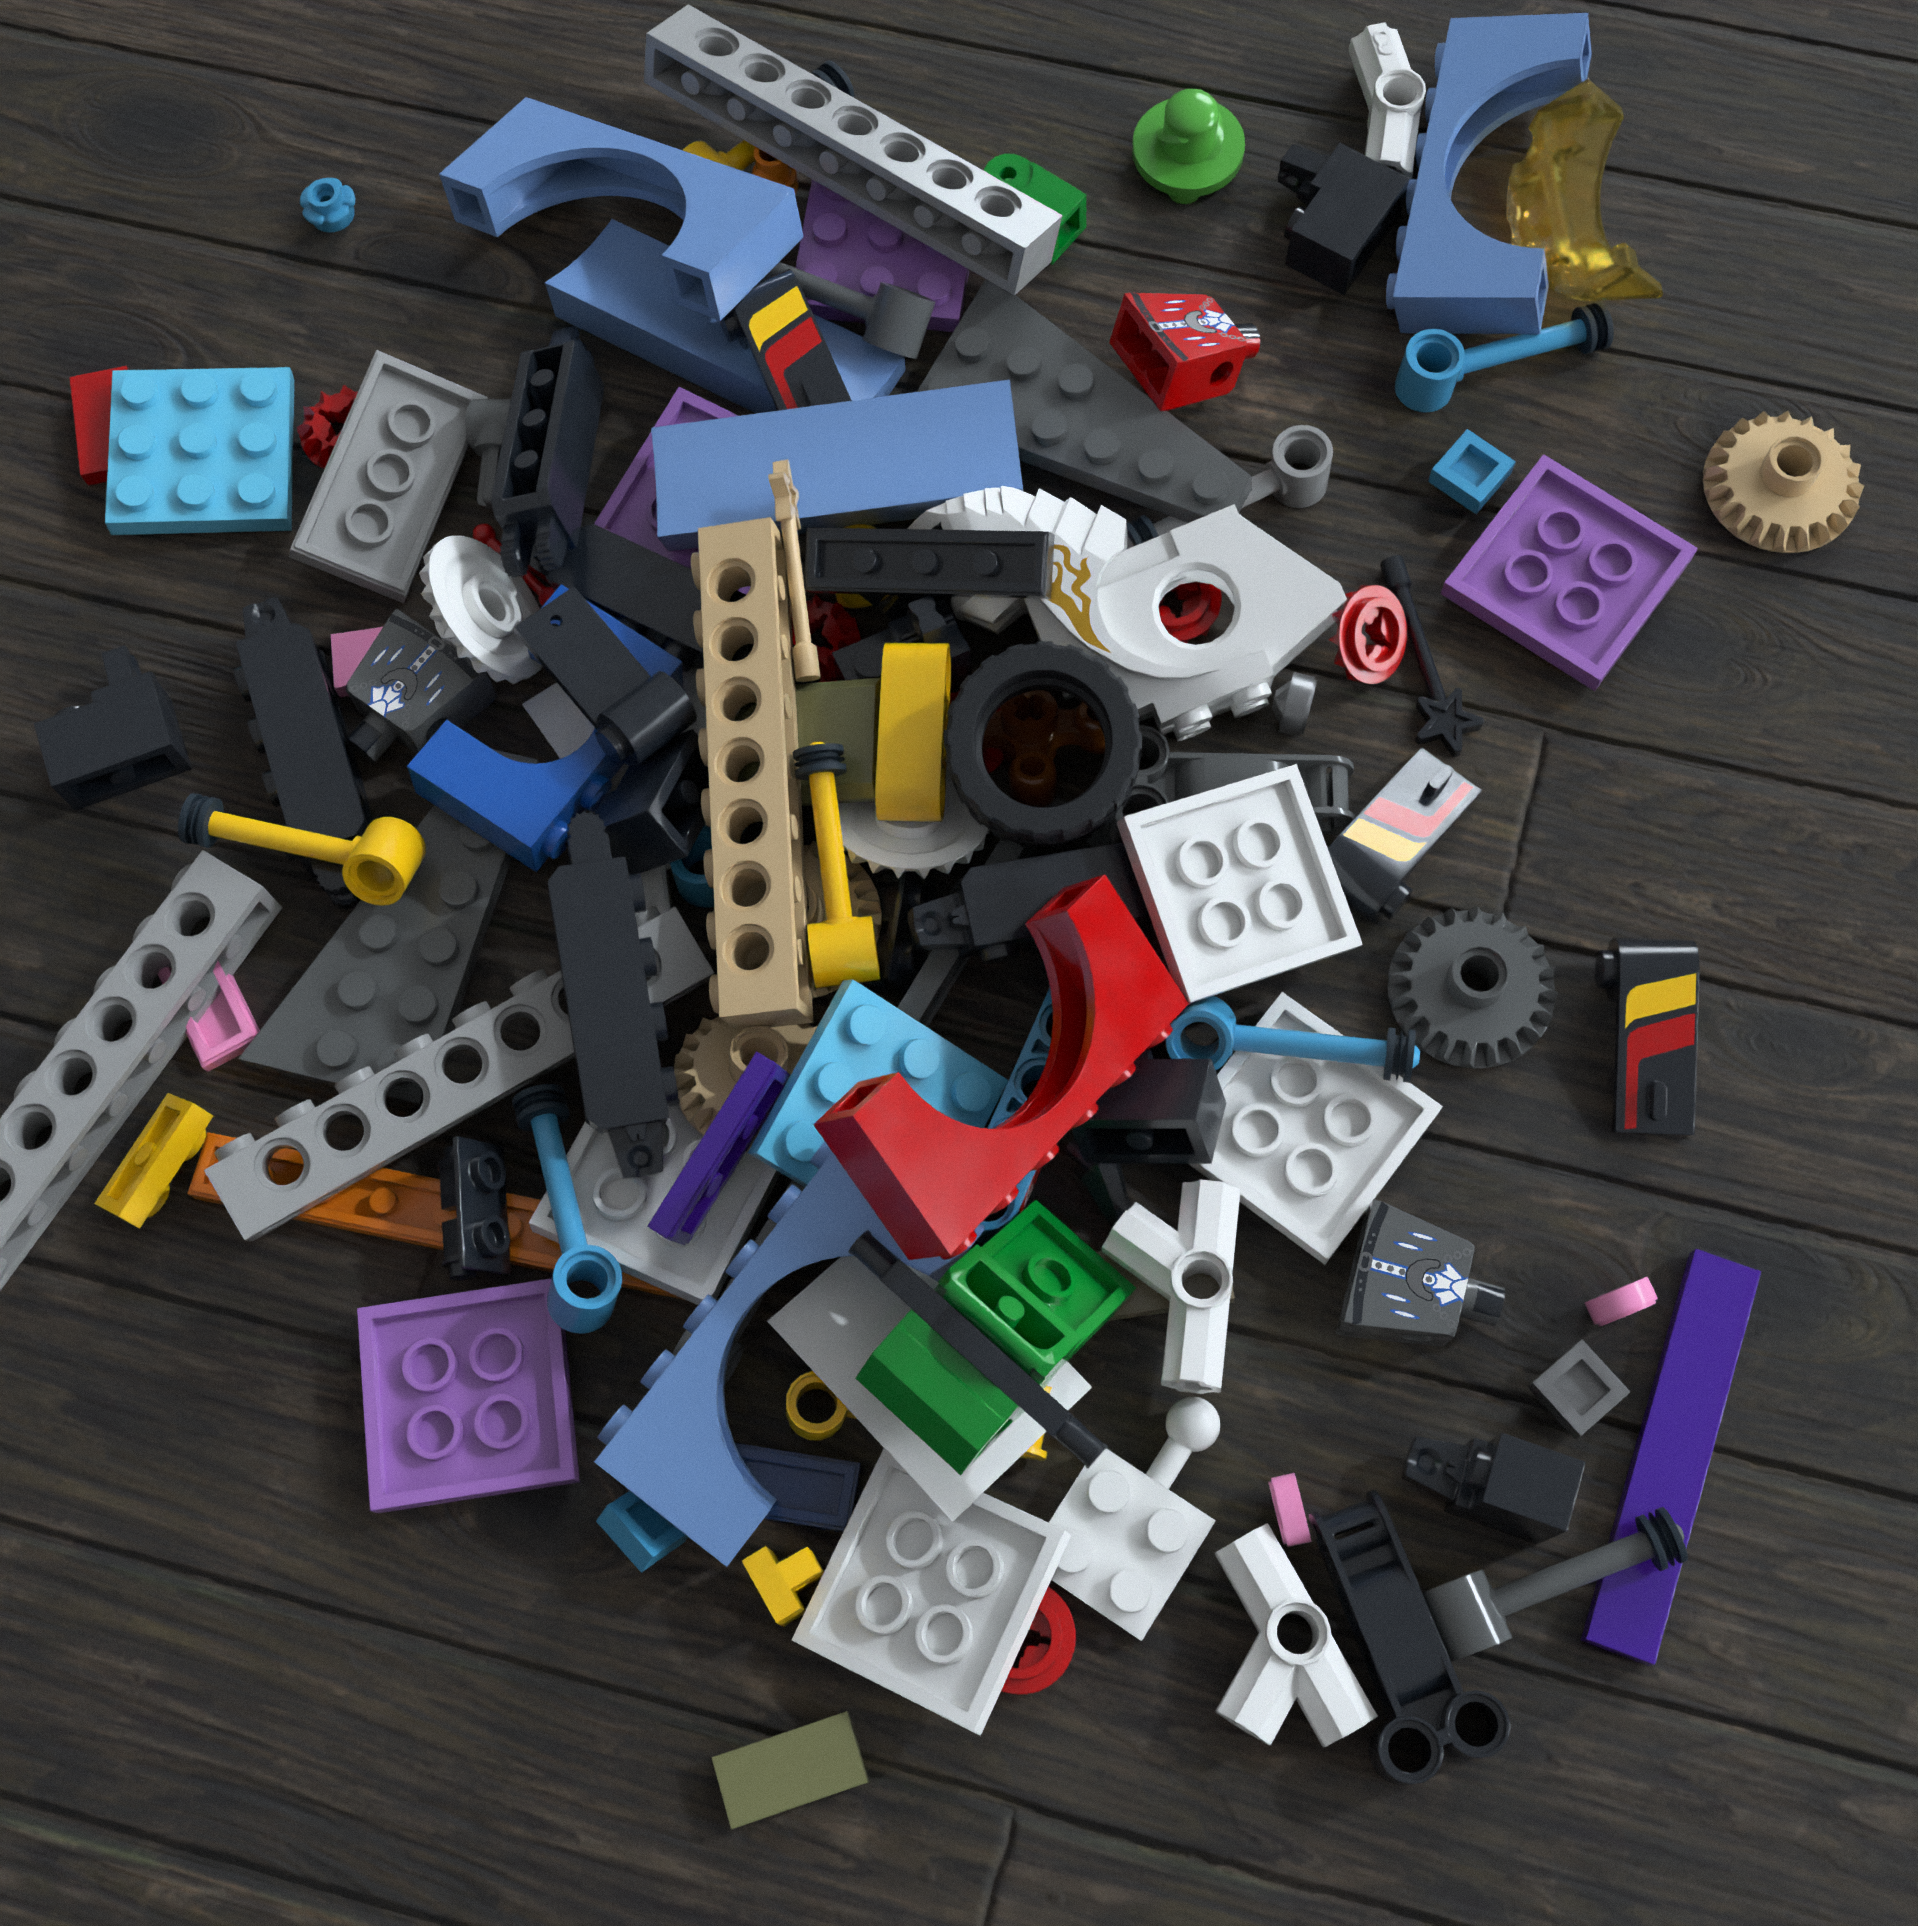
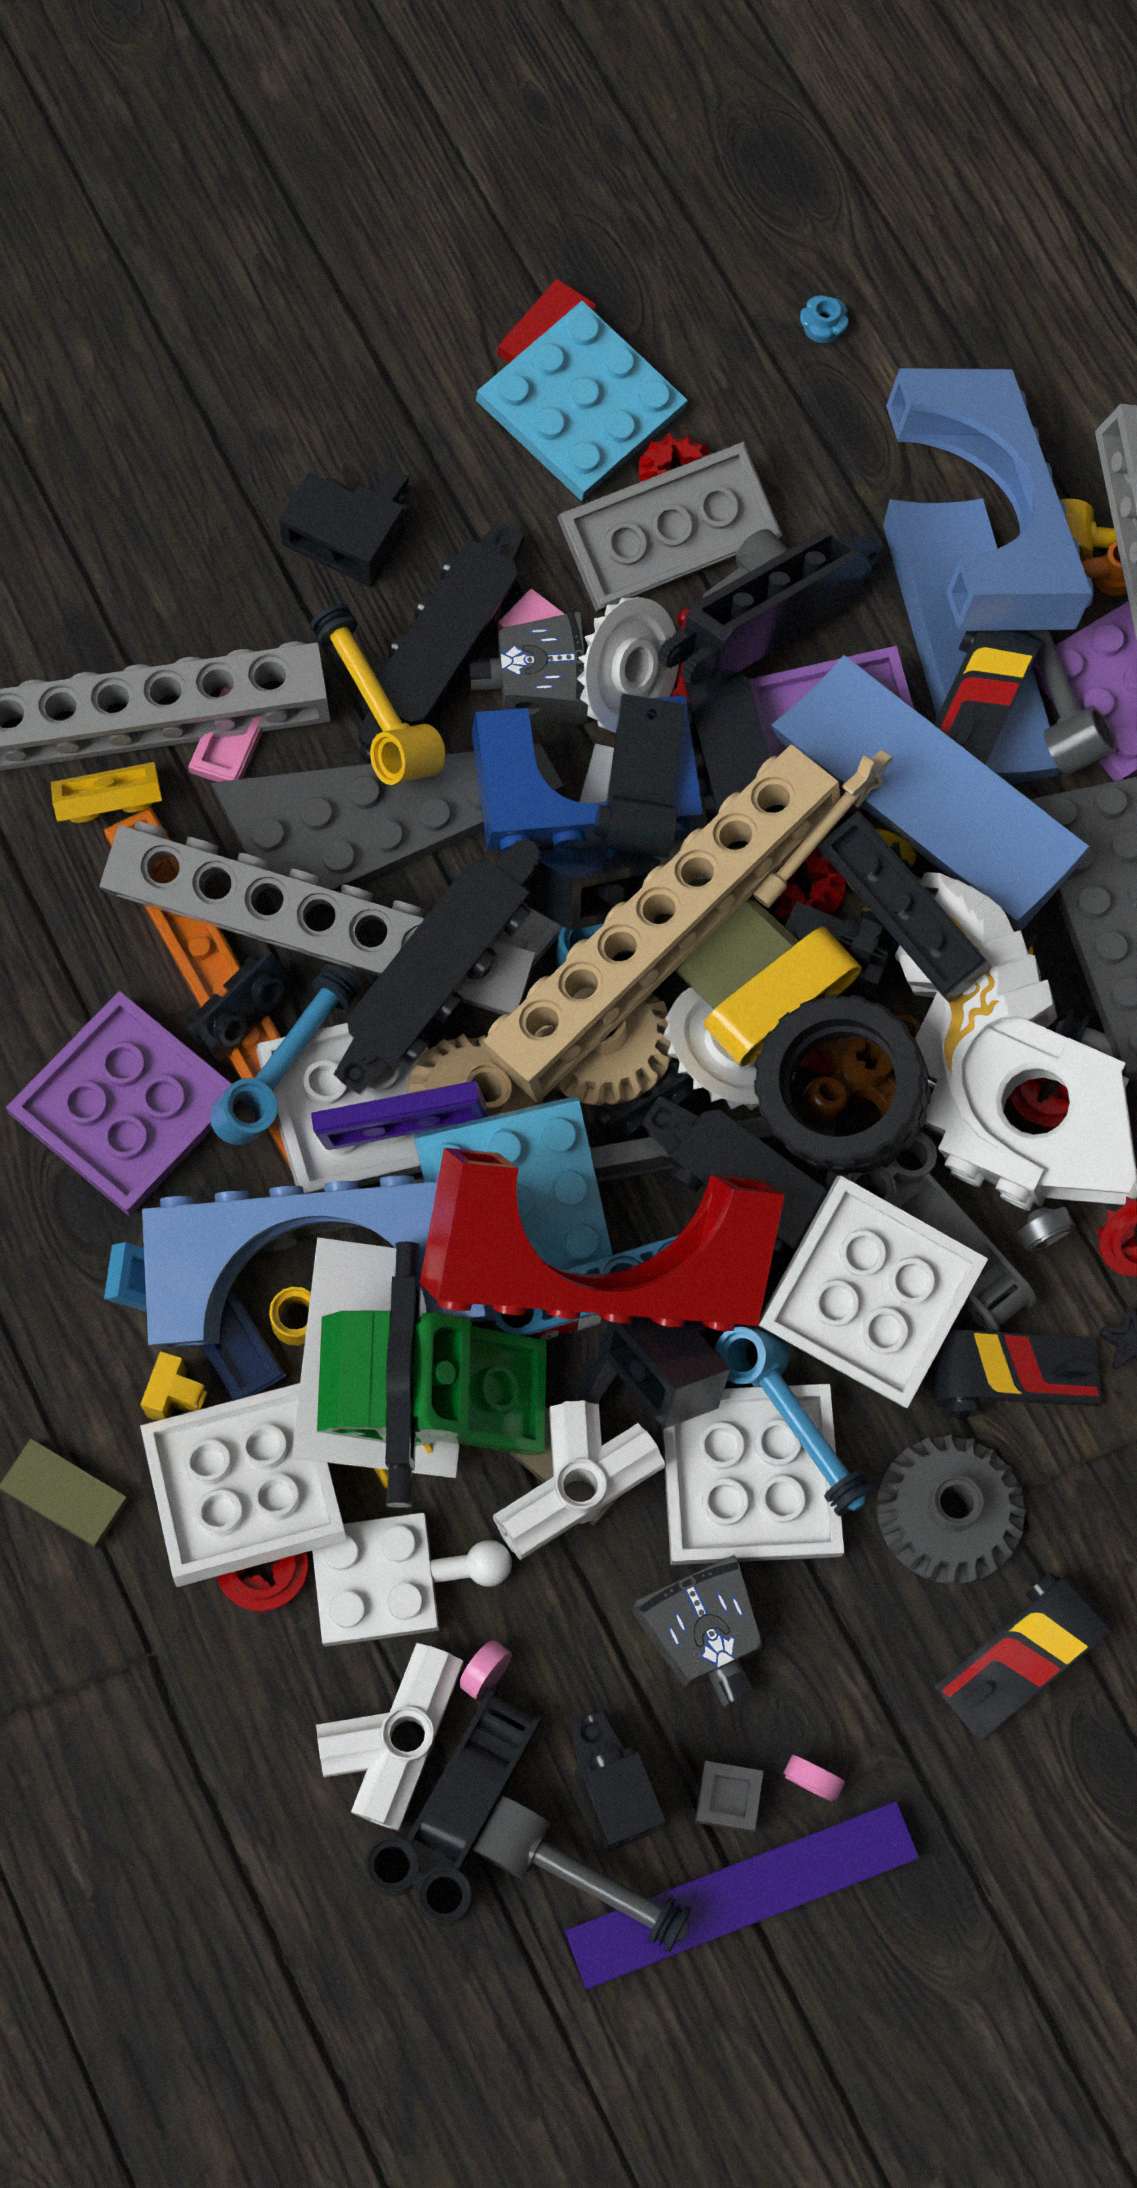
camera: 40 degrees right, 0 degrees up
yellow piece [792,742,881,988] -> none

